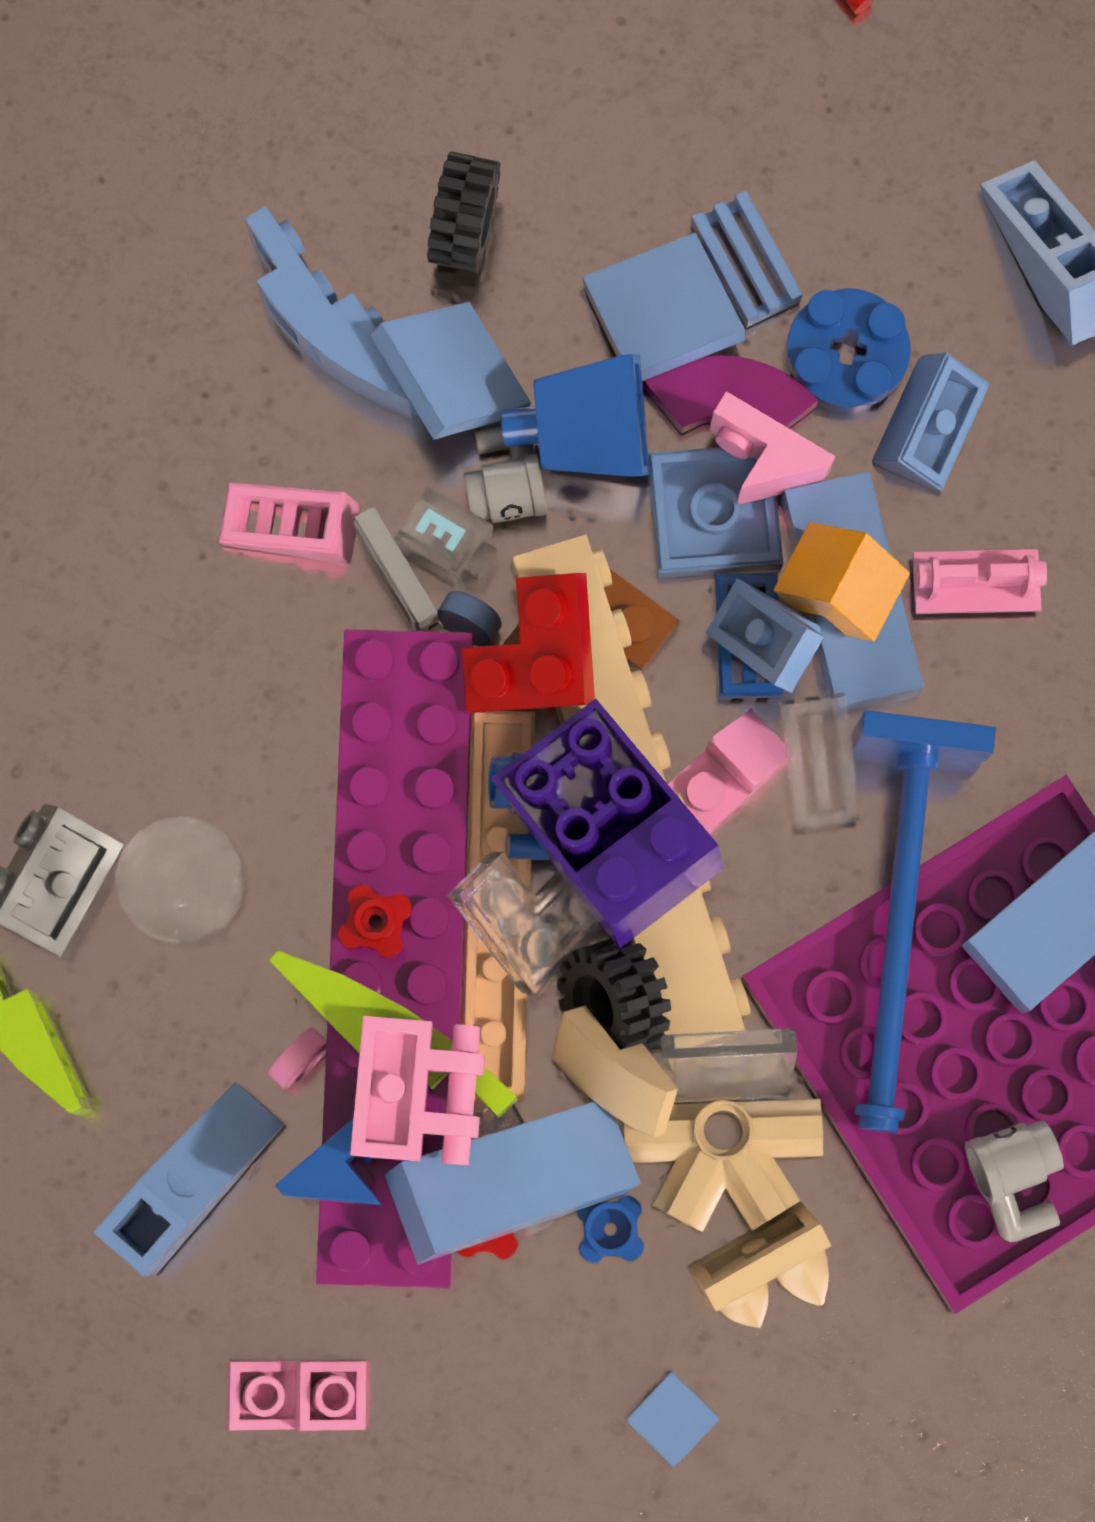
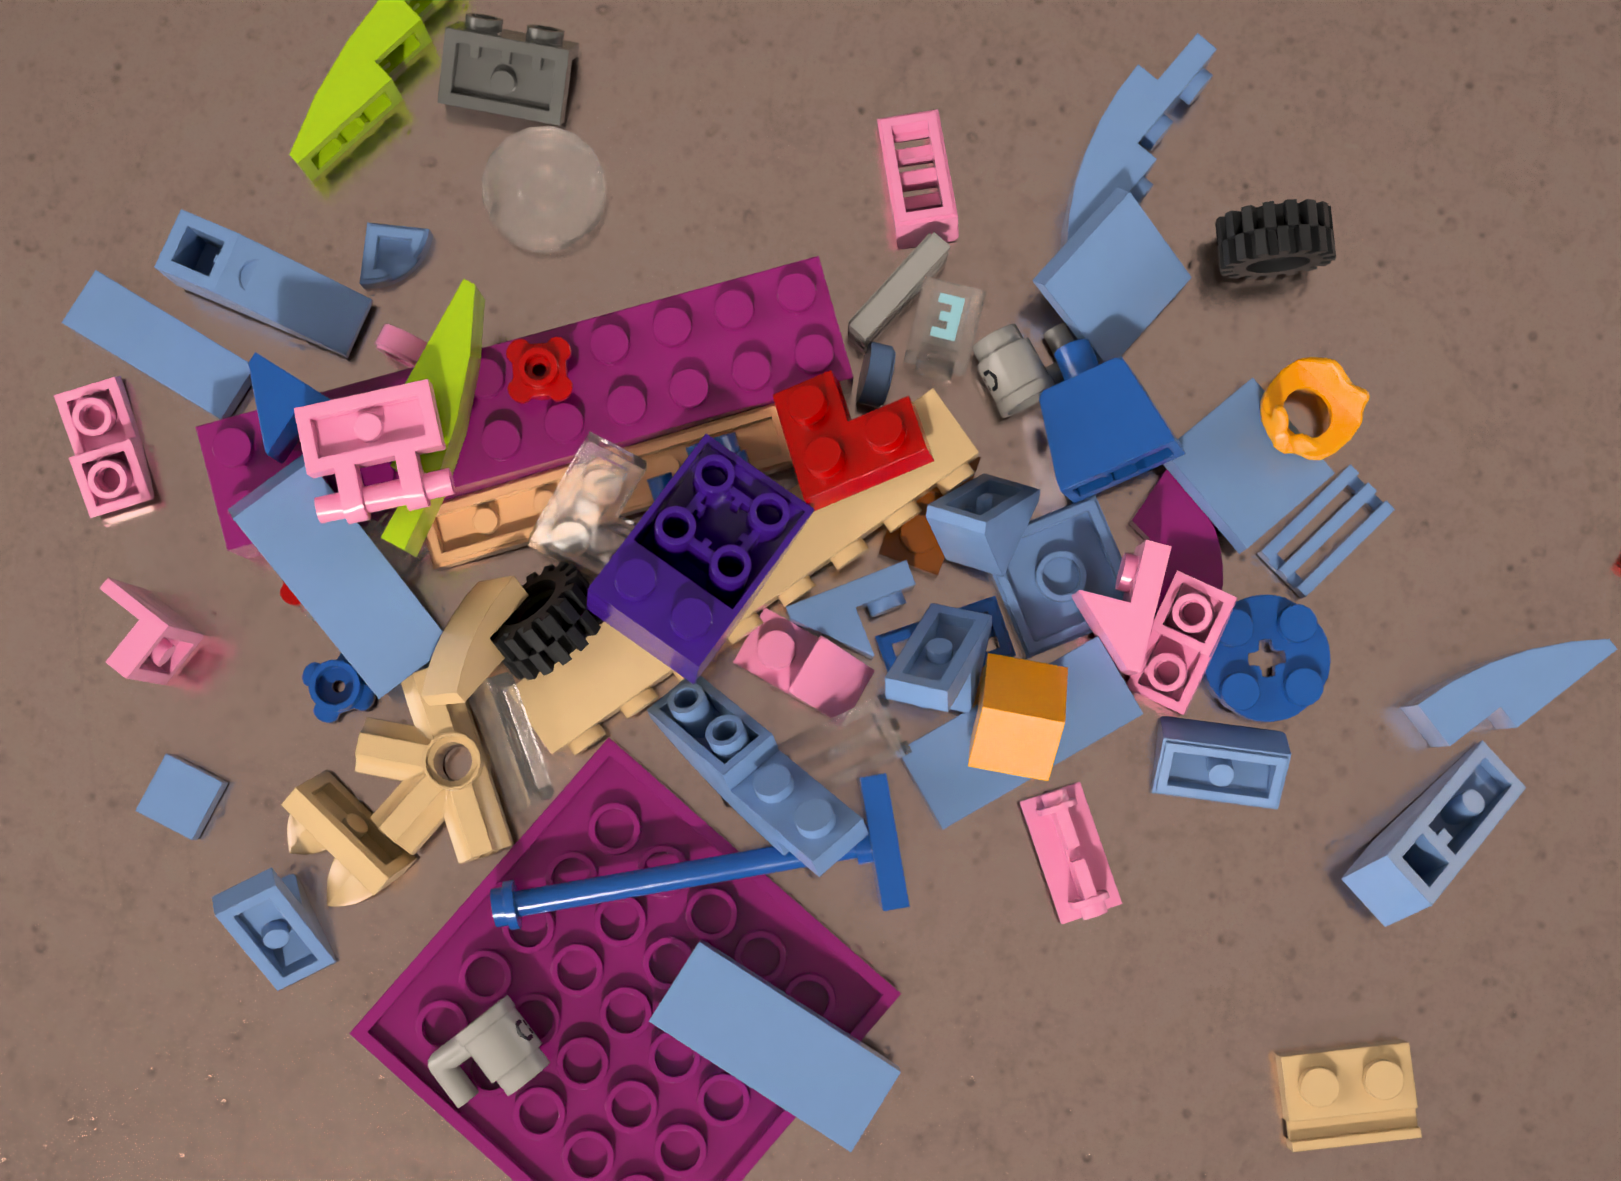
camera: 70 degrees right, 5 degrees up
none -> medium blue tile [61,270,252,420]
none -> bright pink panel [100,577,205,685]
none -> medium blue slope [212,867,336,991]
none -> medium blue tile [359,222,433,289]
none -> medium blue slope [647,676,869,877]
none -> medium blue slope [786,560,916,660]
none -> medium blue slope [926,473,1041,577]
none -> bright pink slope [1127,570,1238,715]
none -> light orange piece [1260,357,1370,460]
none -> medium blue slope [1400,639,1617,748]

